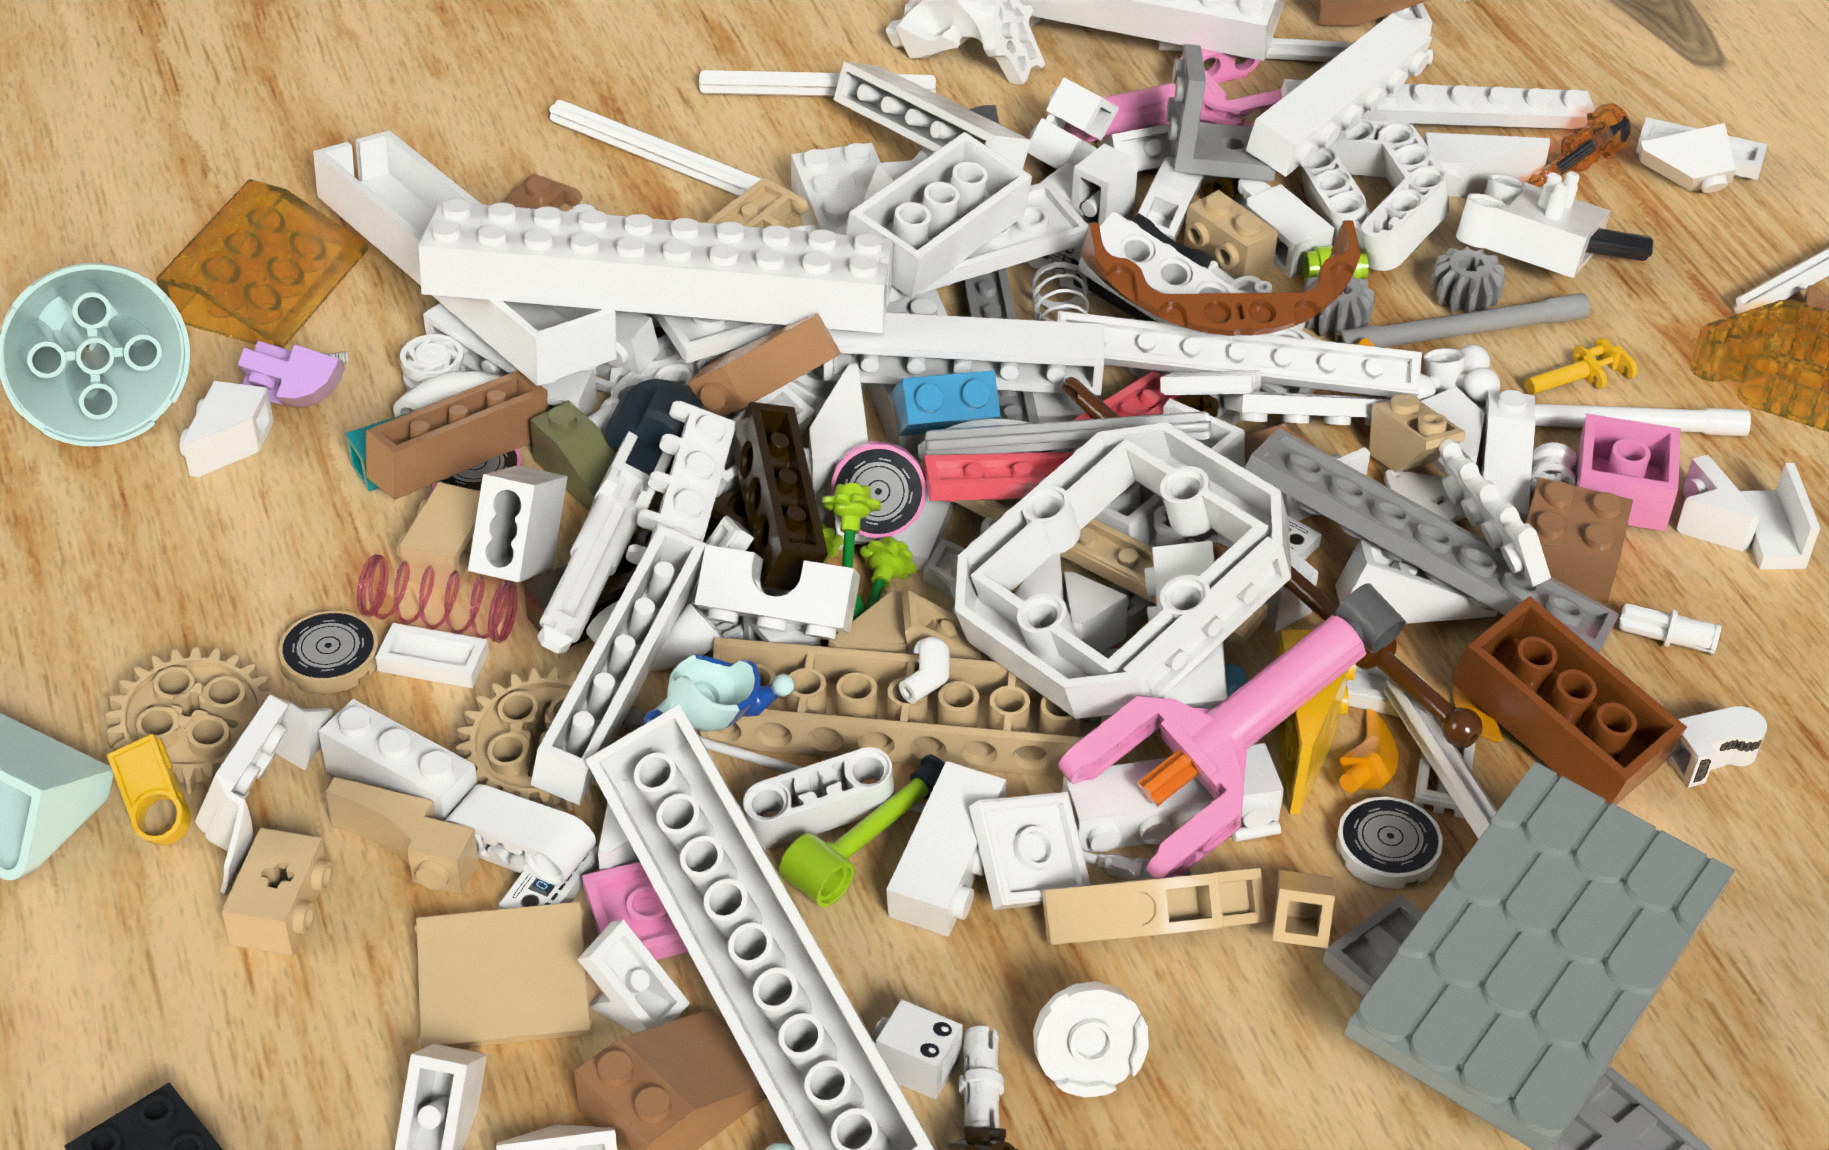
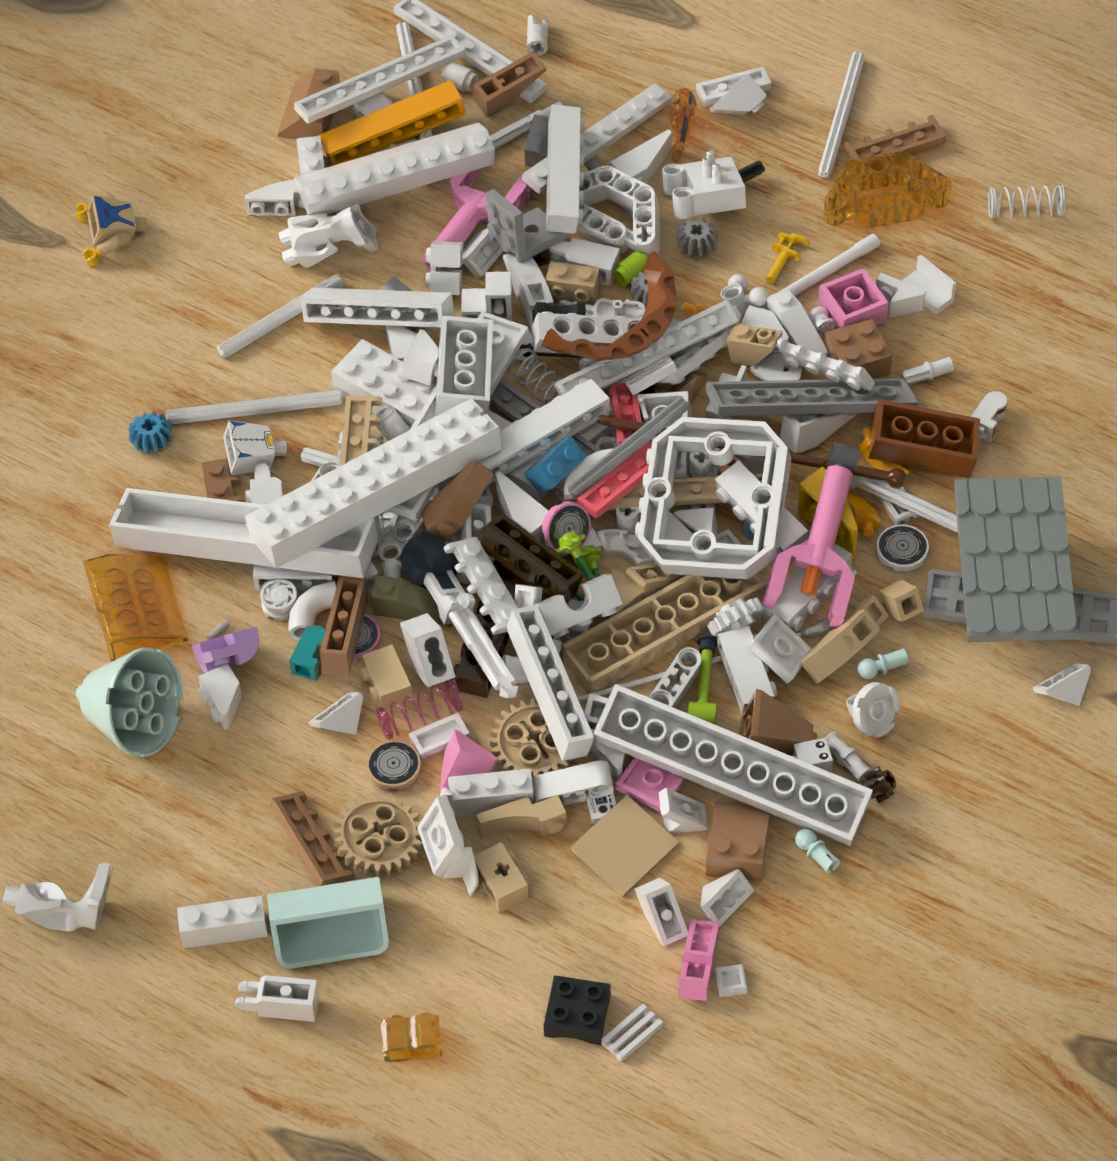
camera: 35 degrees left, 10 degrees up
yellow piece [106,733,191,846] -> none
light aqua piece [644,654,794,732] -> none
white arm [899,636,950,704] -> none
light grey piece [1335,293,1590,348] -> none
none -> dark azure gear [128,411,172,455]
none -> white torso [223,421,287,475]
none -> medium nougat hinge [270,791,355,886]
none -> white slope [308,691,363,735]
none -> bright pink slope [439,730,498,795]
none -> white gear [707,597,764,637]
none -> medium nougat slope [739,689,817,756]
none -> light aqua pin [857,648,909,679]

